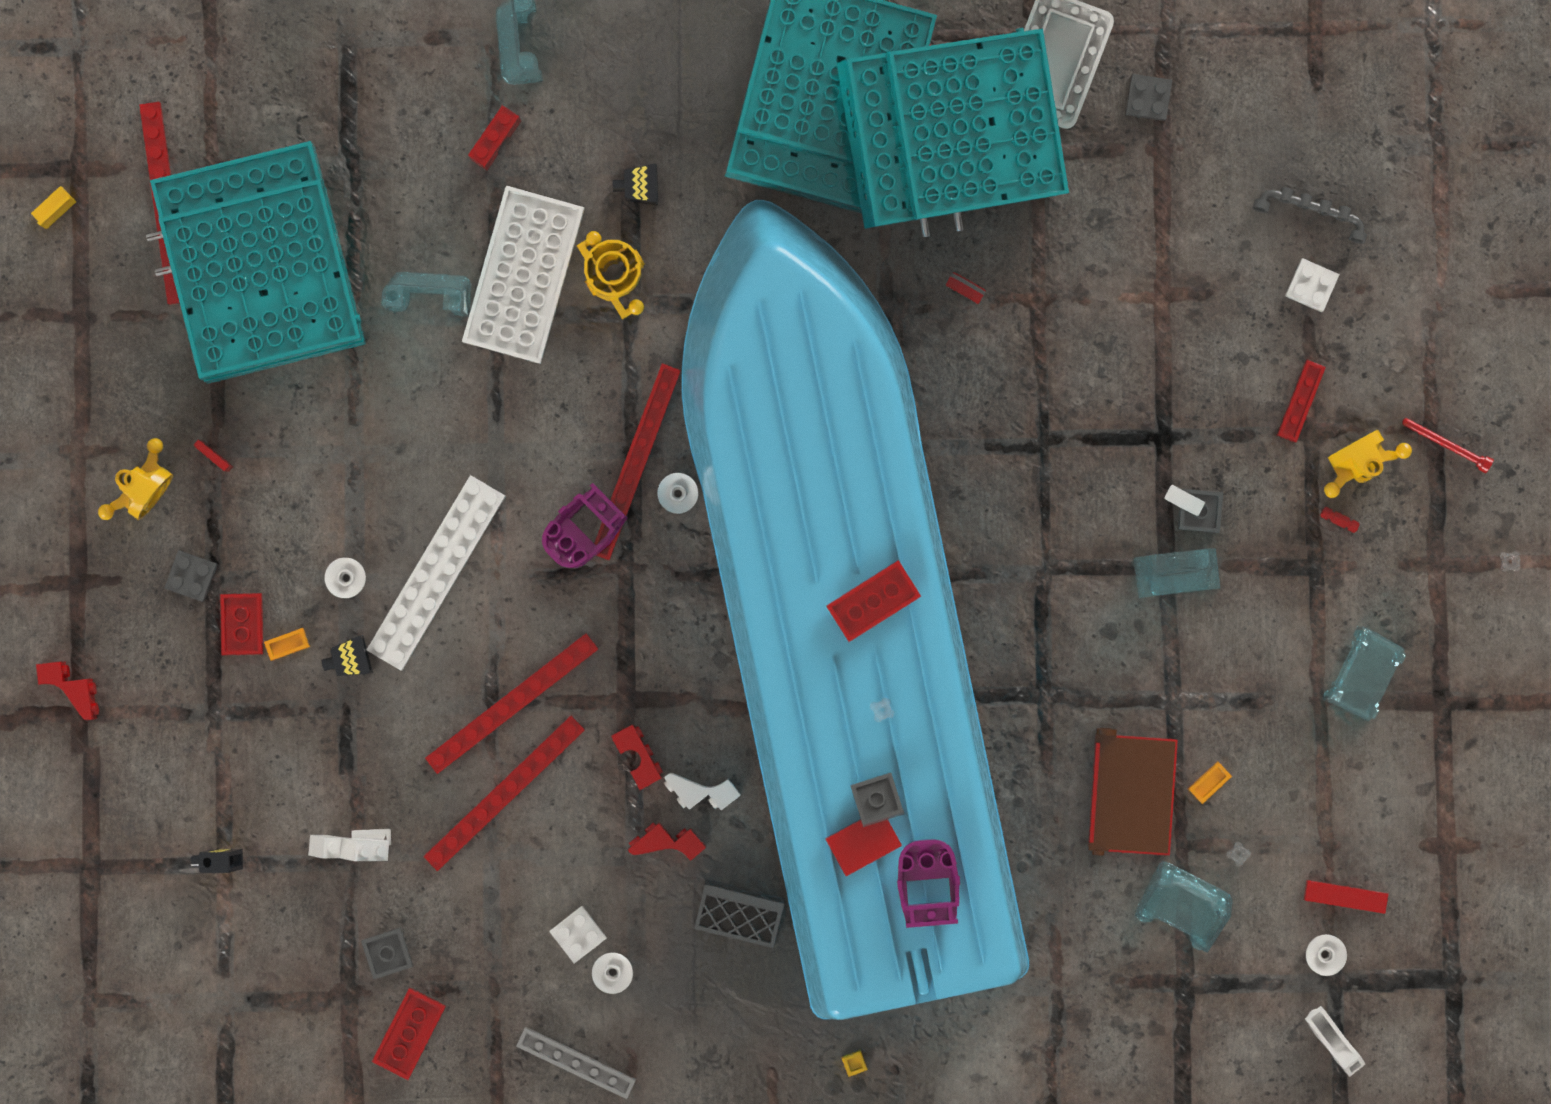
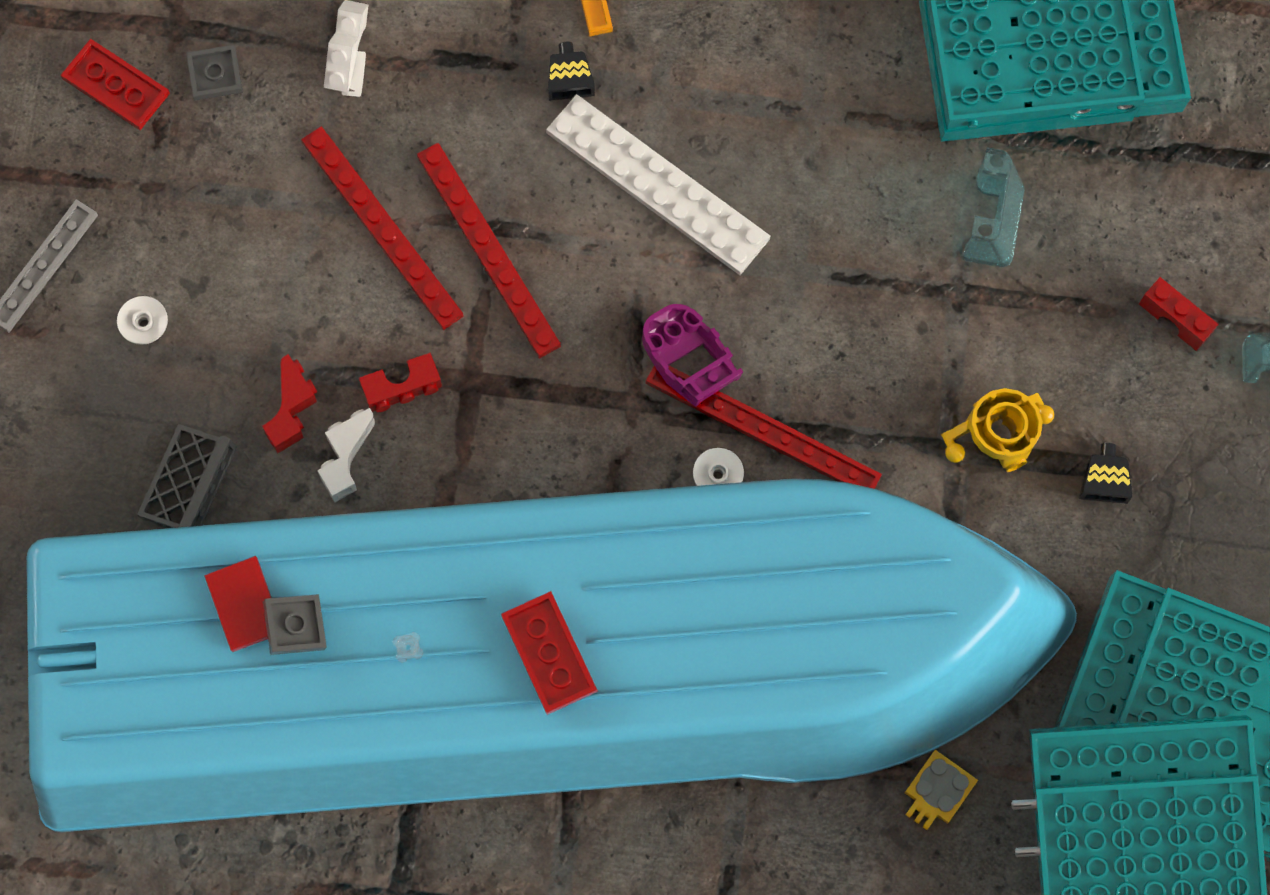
camera: 95 degrees right, 15 degrees down
white dish [325,558,366,598] -> none
white plate [462,186,585,364] -> none
white plate [549,906,607,964] -> none
magenta slope [897,839,960,928] -> none
red sticker [946,272,986,304] -> none
none -> piece [905,750,978,830]

